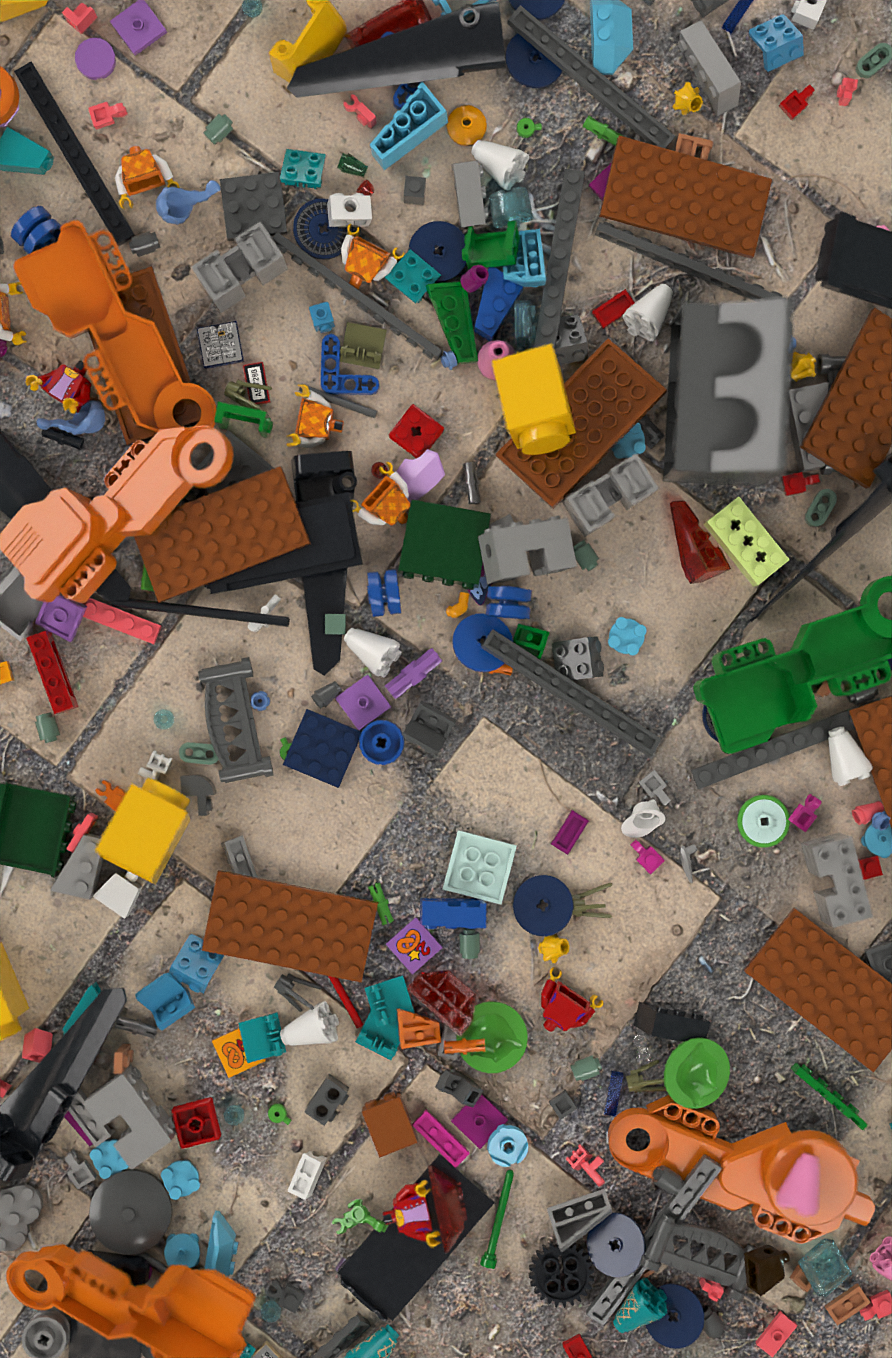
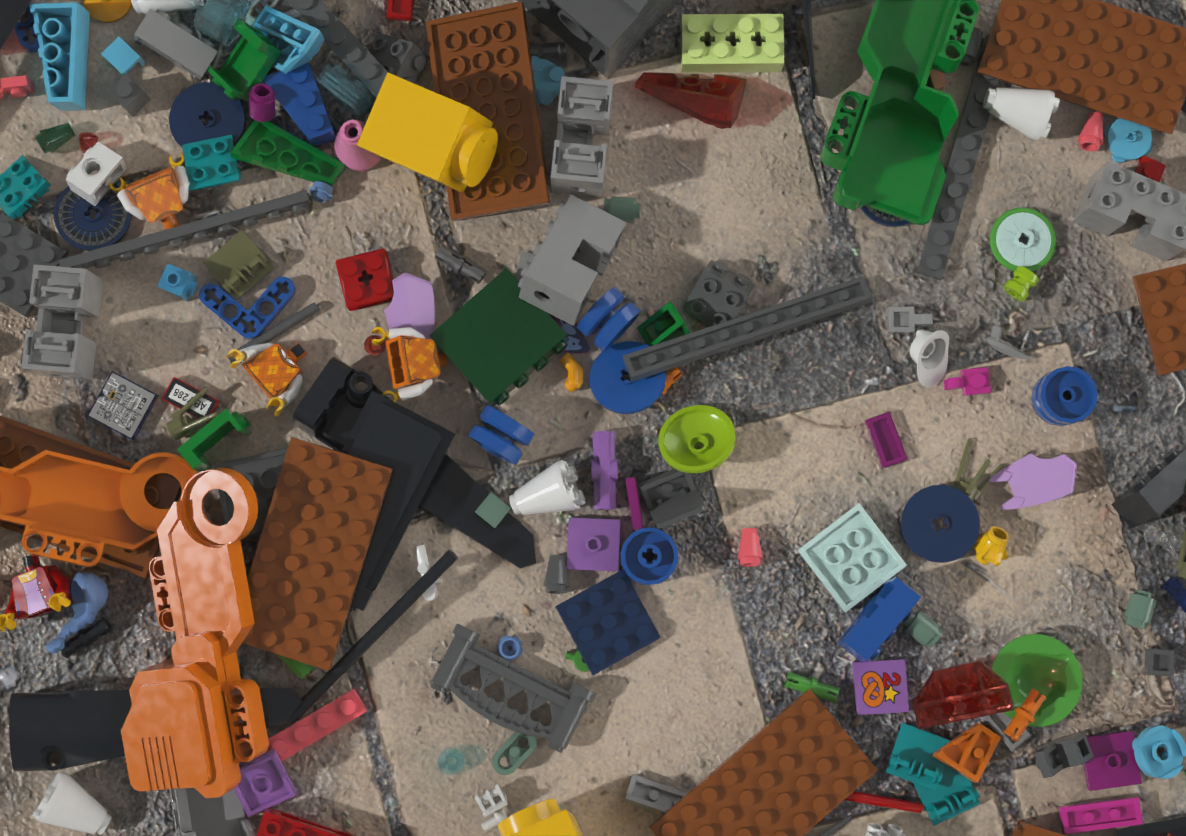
camera: 55 degrees left, 5 degrees down
dark grey brick [180,775,217,816] -> none
red torso [541,967,603,1032] -> none
medium azure piece [608,617,647,656] -> none
dark pink plate [788,794,822,833] -> none
medium blue plate [872,811,891,831] -> none
none -> medium azure panel [101,36,146,75]
none -> magenta tile [625,477,644,531]
none -> lime dish [658,405,736,473]
none -> coral cone [737,528,763,567]
none -> lavender shield [989,453,1077,510]
none -> lime wheel [1003,266,1039,302]
none -> blue wheel [1032,366,1098,427]

